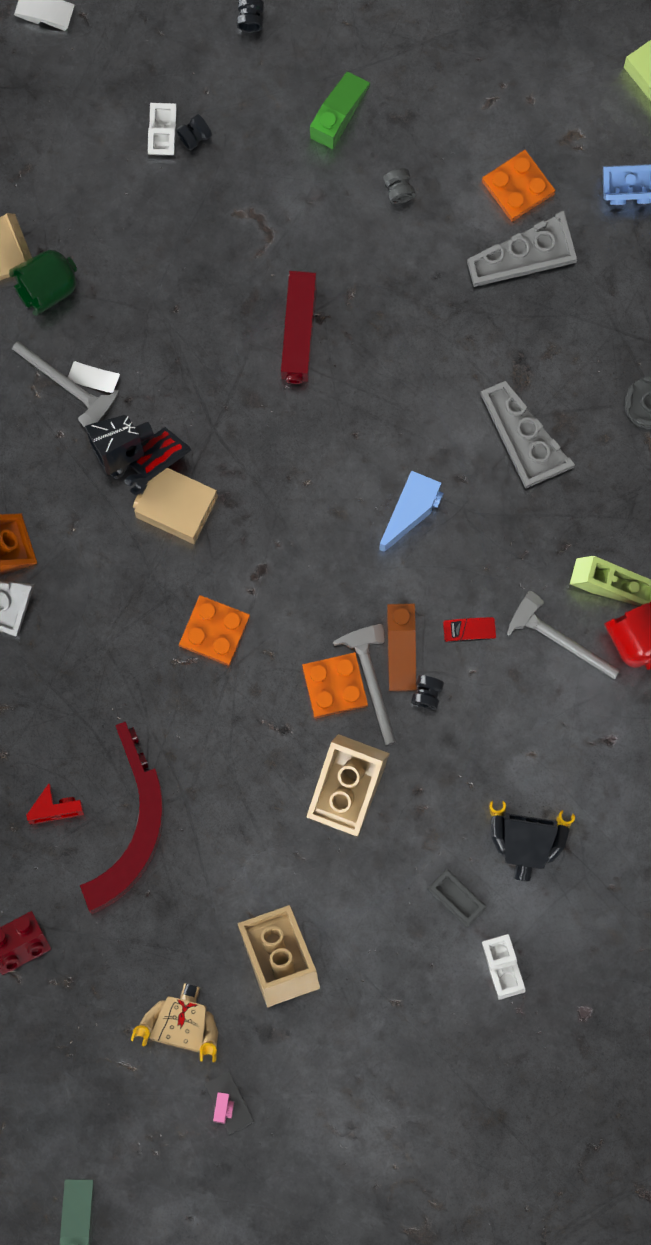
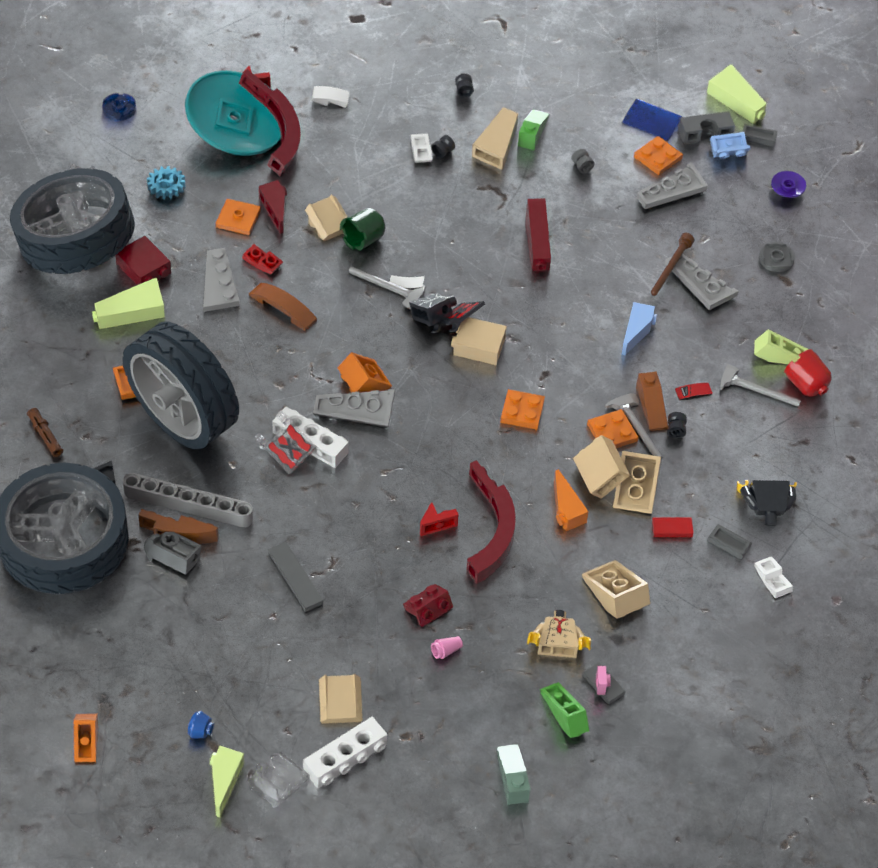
camera: 15 degrees left, 25 degrees down
none -> bright pink cone [431,636,463,659]
none -> tan slope [472,107,518,170]
none -> bright green slope [540,682,589,738]
none -> orange slope [554,469,589,532]
none -> tan brick [573,435,630,499]
none -> clear blue piece [622,98,683,141]
none -> reddish brown piece [651,233,695,296]
none -> red tile [652,517,694,537]
none -> dark grey arch [678,111,735,144]

